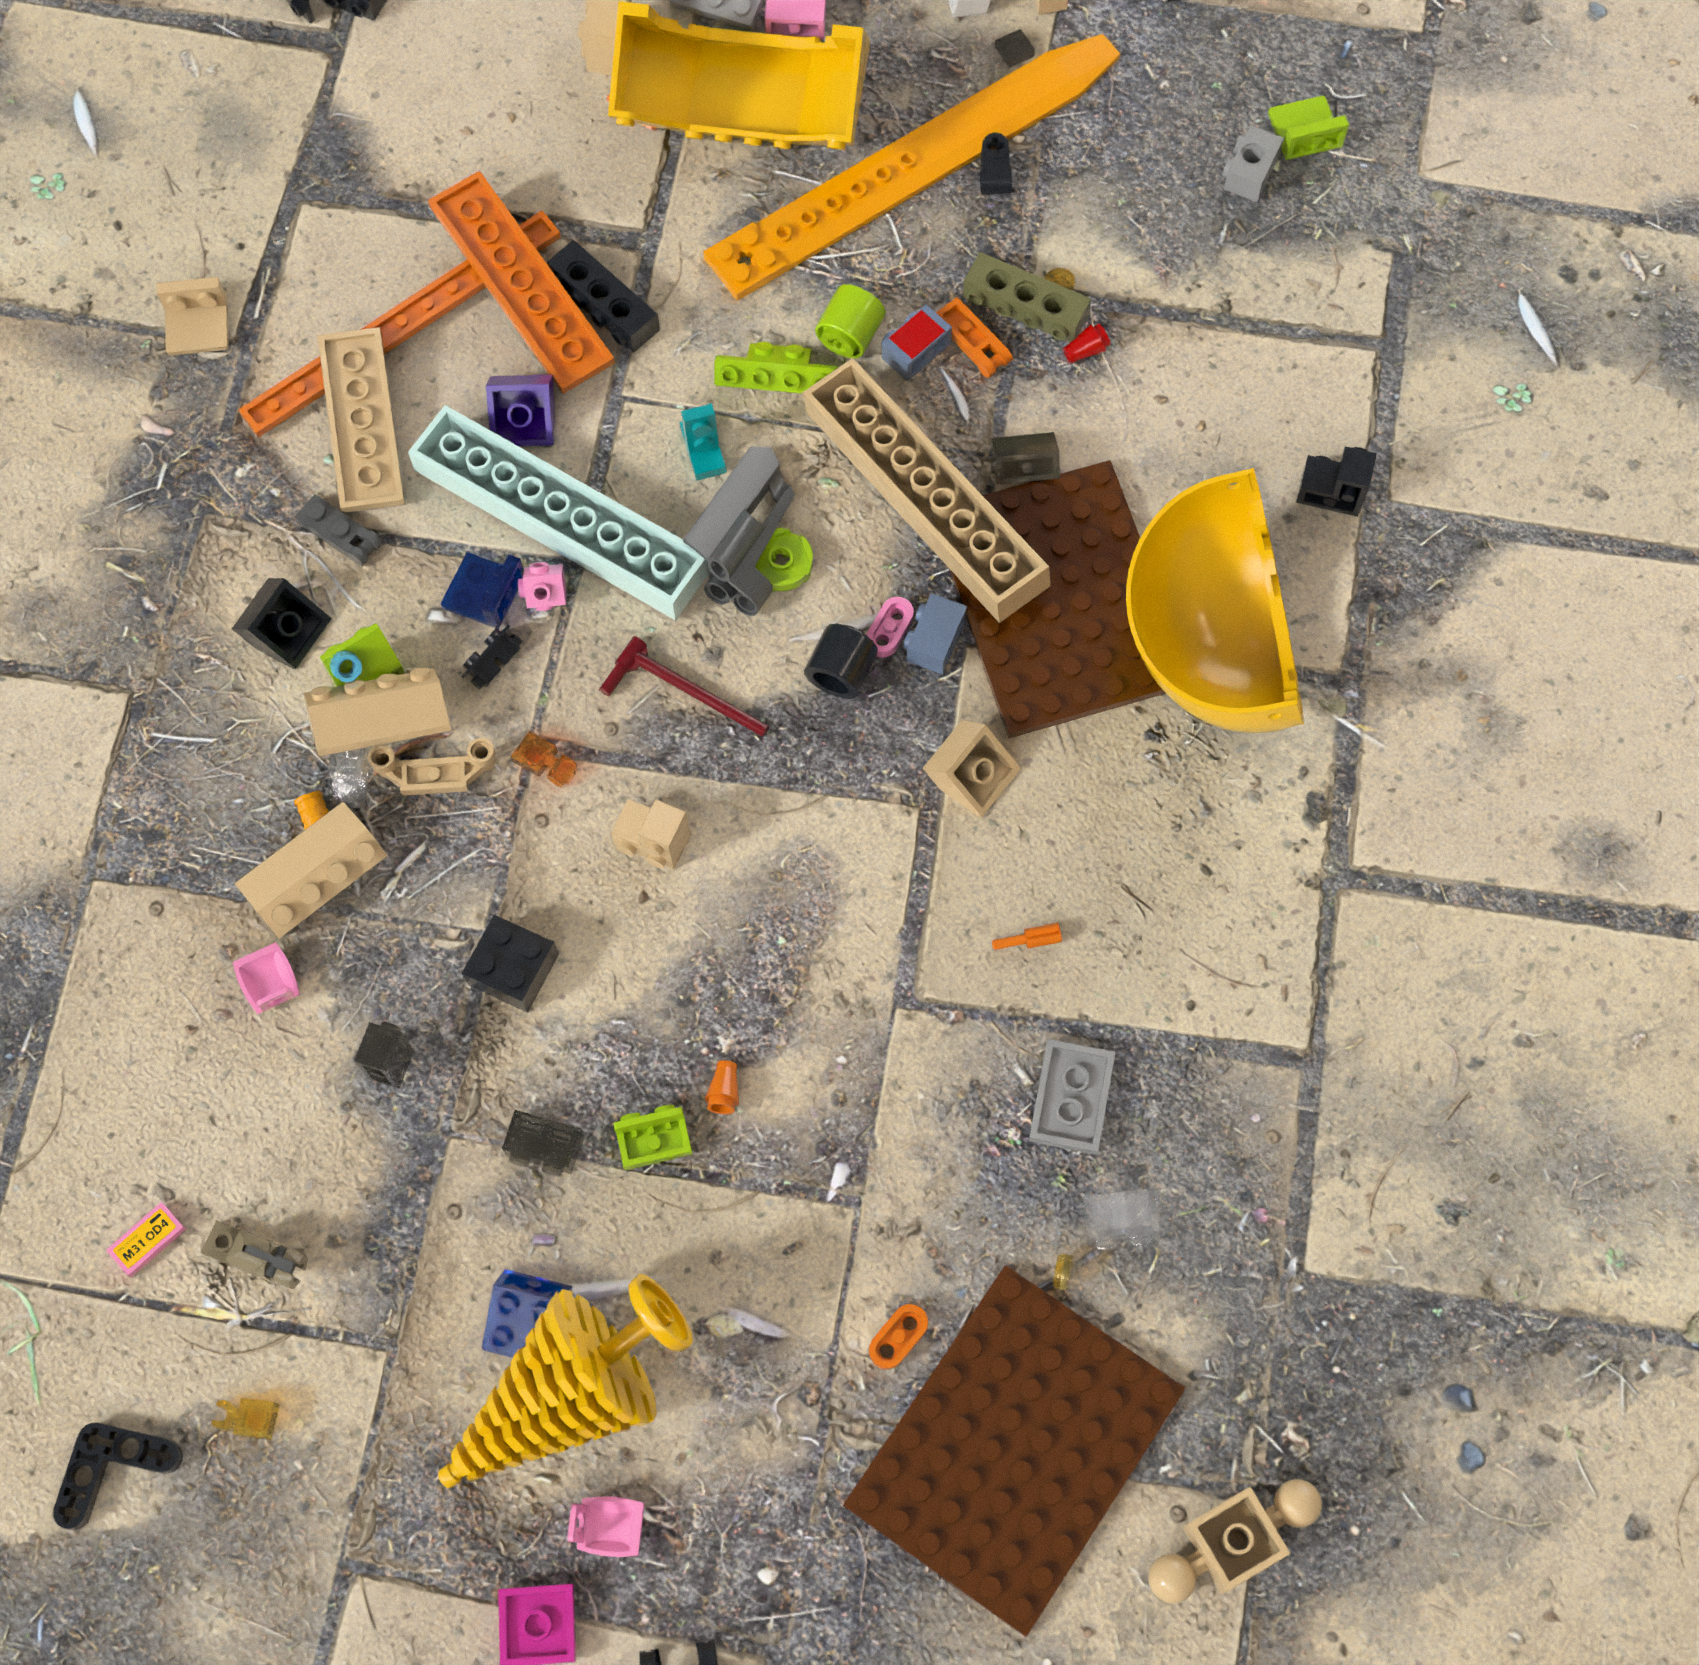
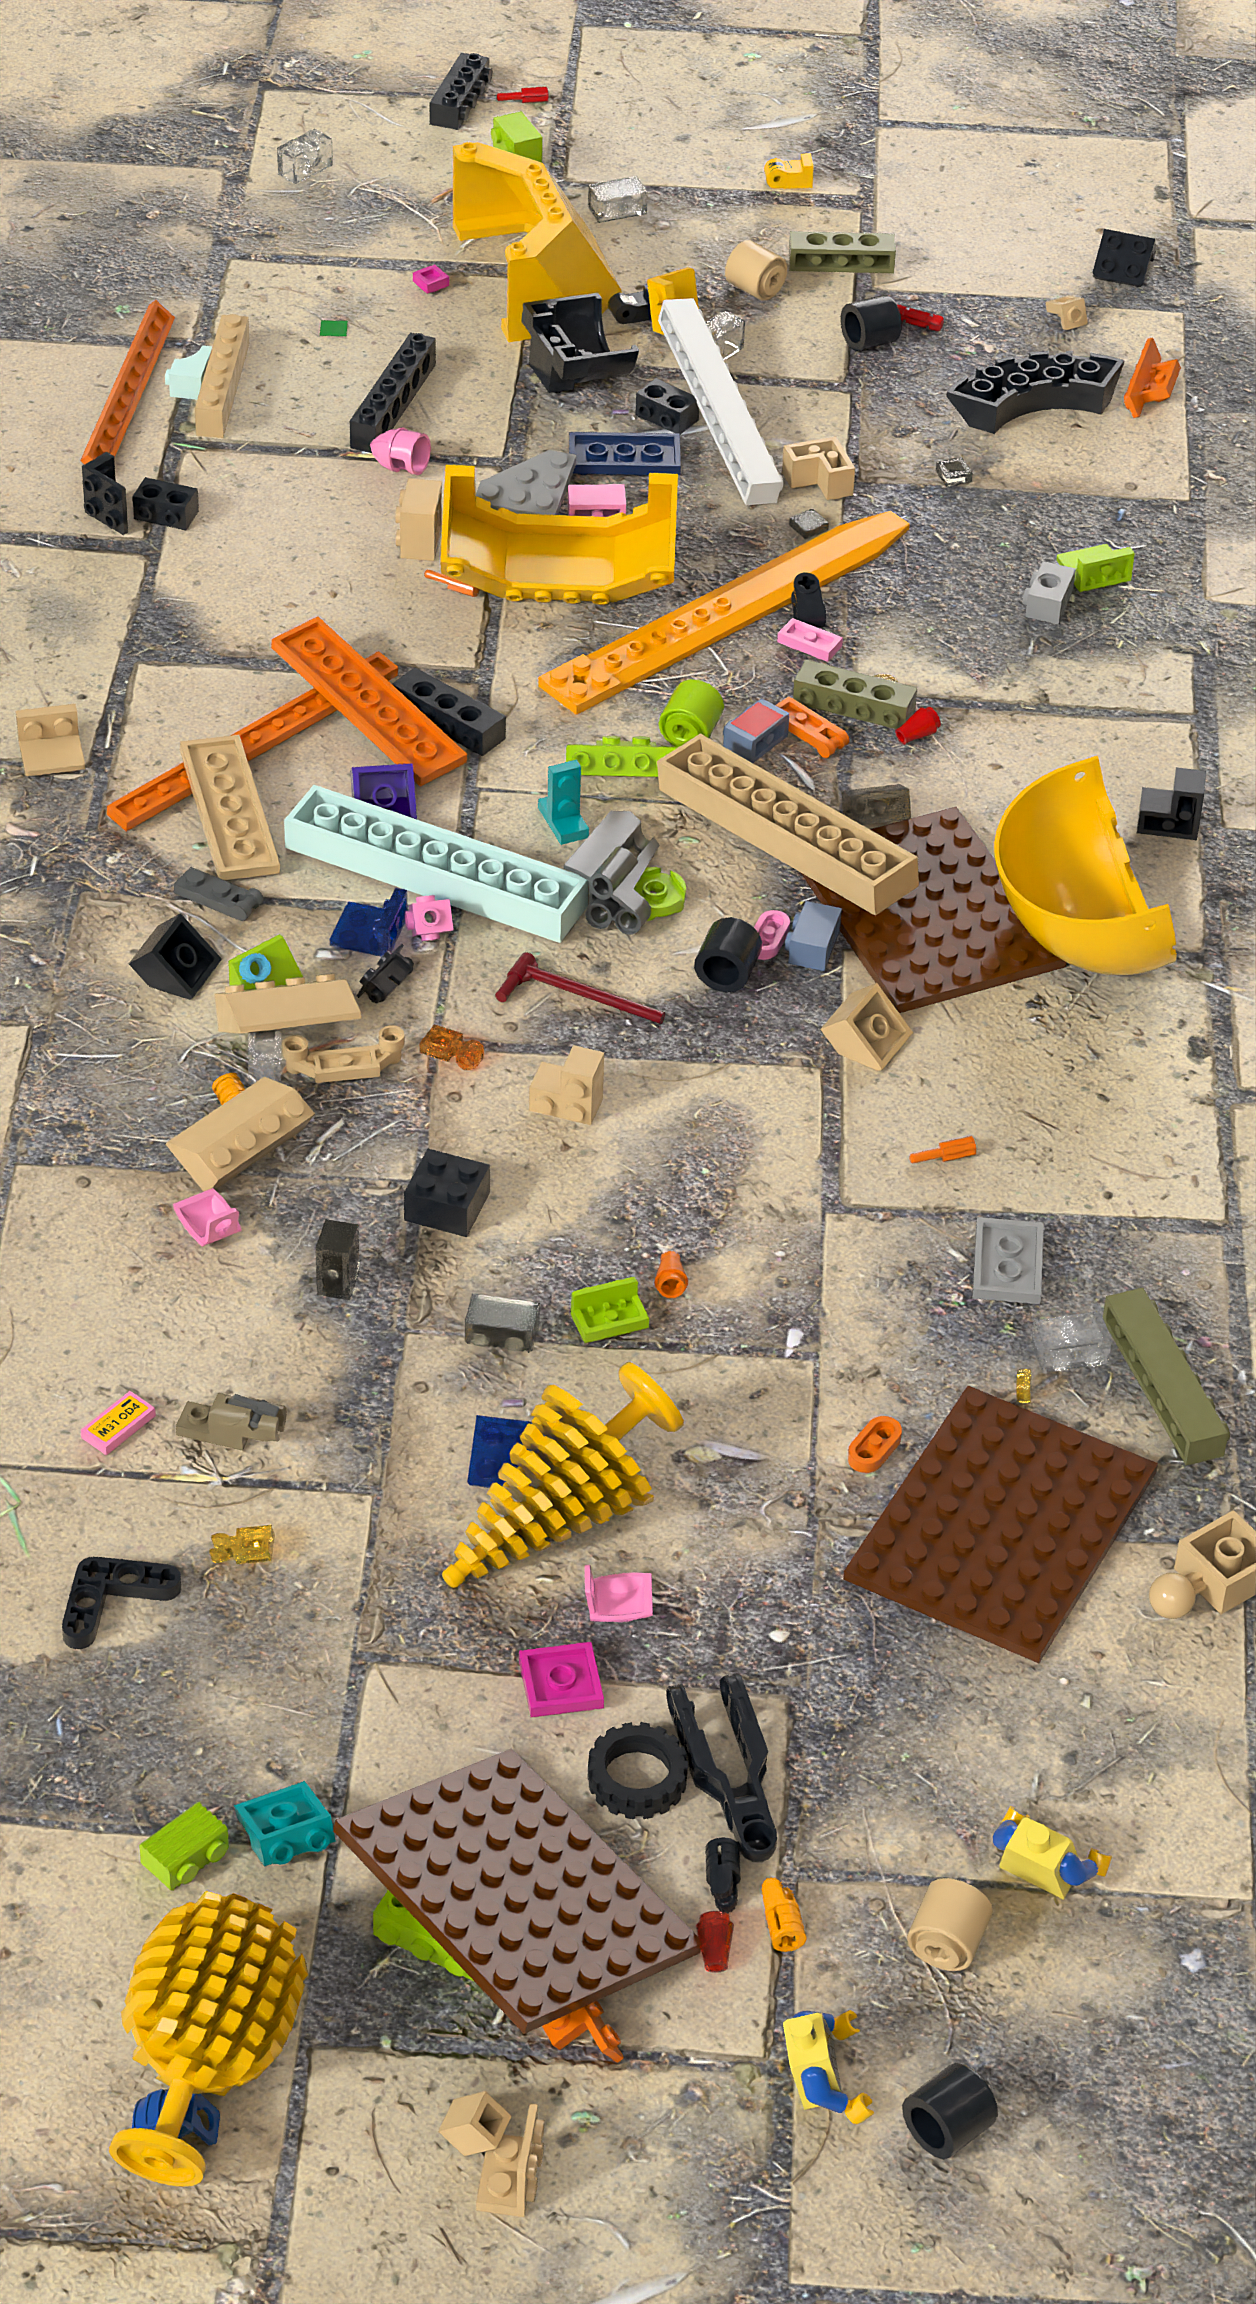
camera: 10 degrees left, 25 degrees down
none -> bright pink plate [777,618,843,662]
none -> olive brick [1102,1288,1230,1466]

